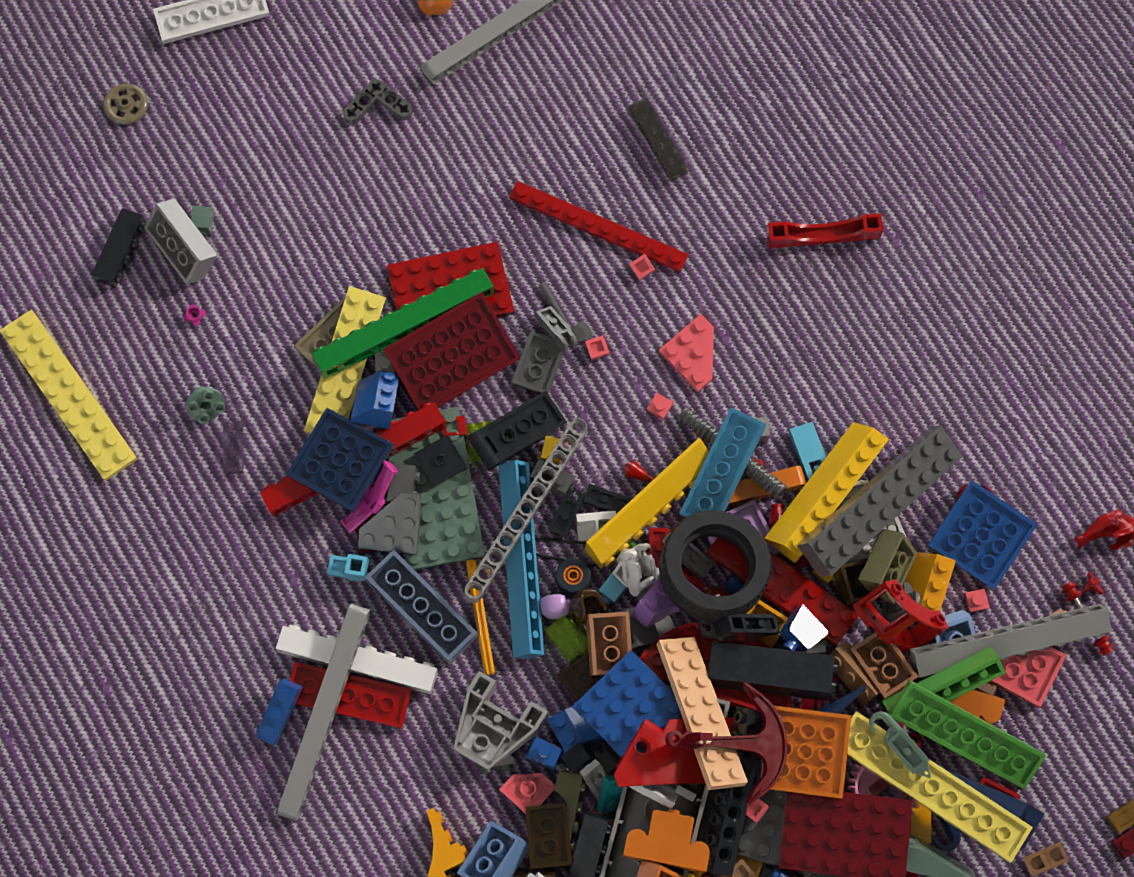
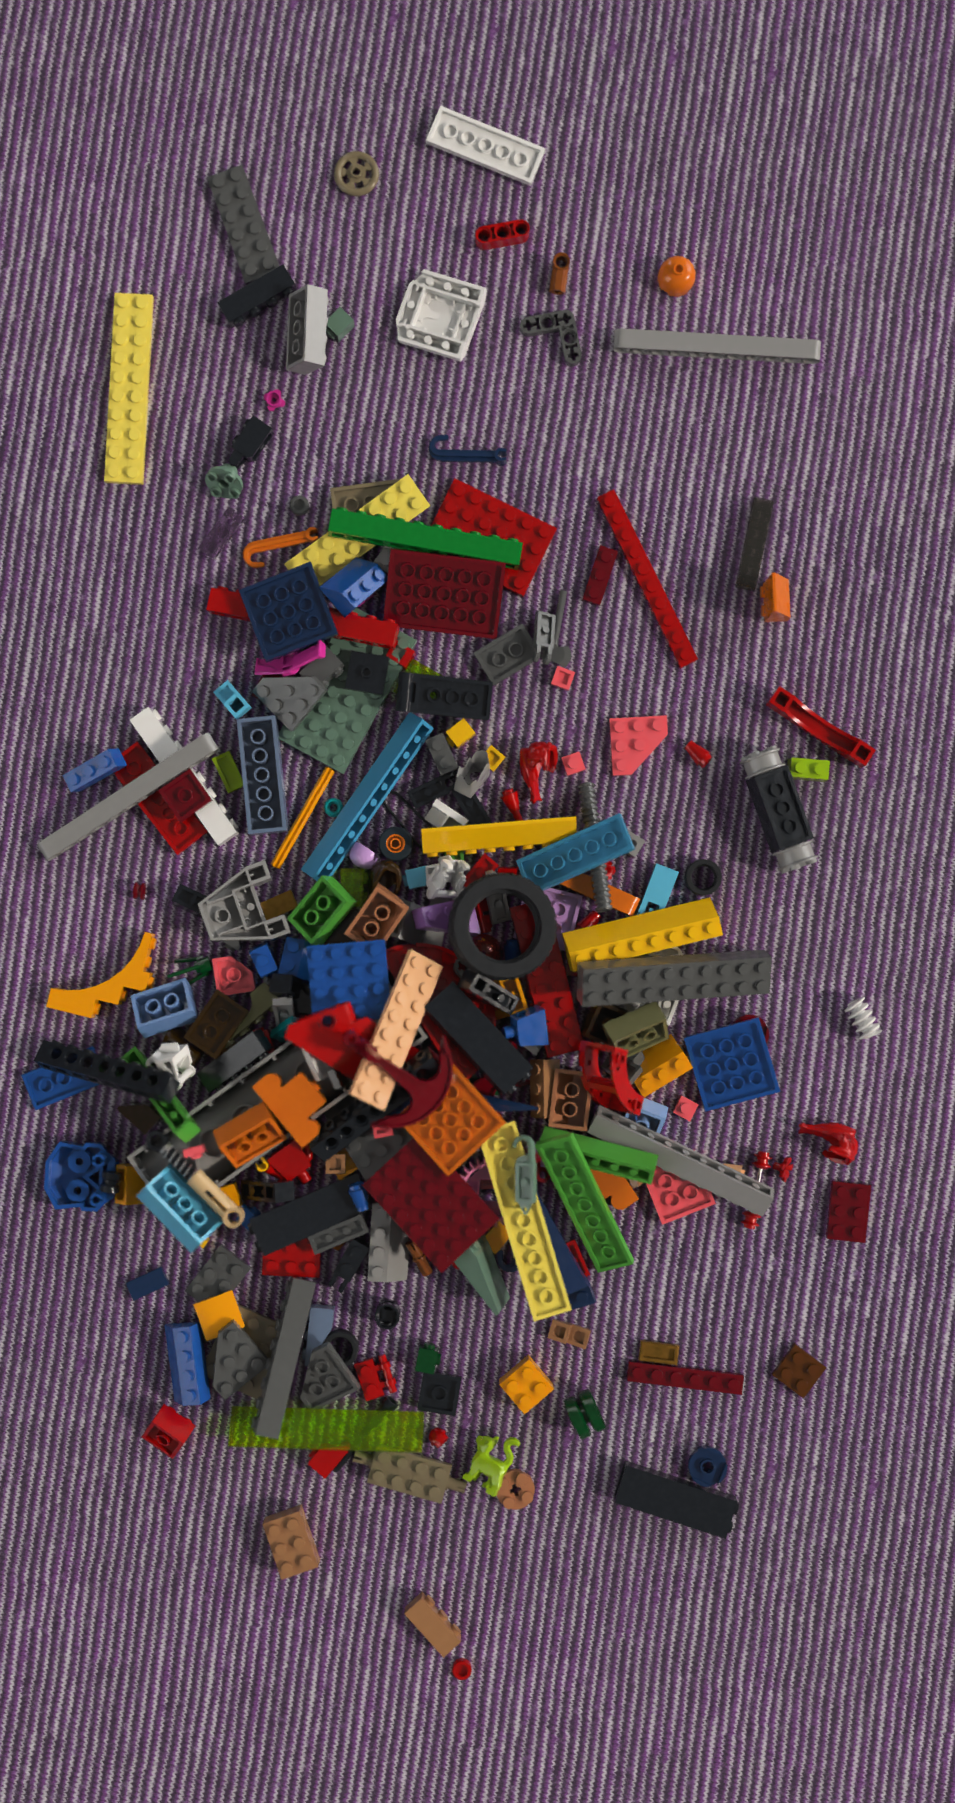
camera: 40 degrees right, 15 degrees up
light grey beam [464,418,587,603] -> none
coral plate [629,254,655,281] -> none
none -> dark red bush [133,882,146,900]
none -> dark red plate [158,769,213,823]
none -> dark green plant [167,955,213,985]
none -> black hinge [171,884,207,919]
none -> dark grey plate [207,165,279,285]
none -> lime tile [212,751,243,794]
none -> black hinge [229,415,274,469]
none -> orange piece [243,527,319,568]
none -> pearl gold tile [260,890,298,920]
none -> bright green brick [287,875,358,945]
none -> dark grey tile [290,495,309,516]
none -> teal plate [324,798,343,817]
none -> white wedge [396,269,487,362]
none -> dark blue piece [428,435,507,466]
none -> light grey piece [454,750,490,798]
none -> red beam [475,219,530,250]
none -> yellow plate [486,745,506,772]
none -> red hair [520,741,558,804]
none -> dark orange piece [549,252,570,295]
none -> dark red plate [582,545,618,606]
none -> red cone [684,740,713,768]
none -> black tyre [684,859,722,896]
none -> black brick [739,745,818,874]
none -> orange slope [760,572,791,622]
none -> lime brick [787,757,830,782]
none -> white piece [844,996,883,1040]

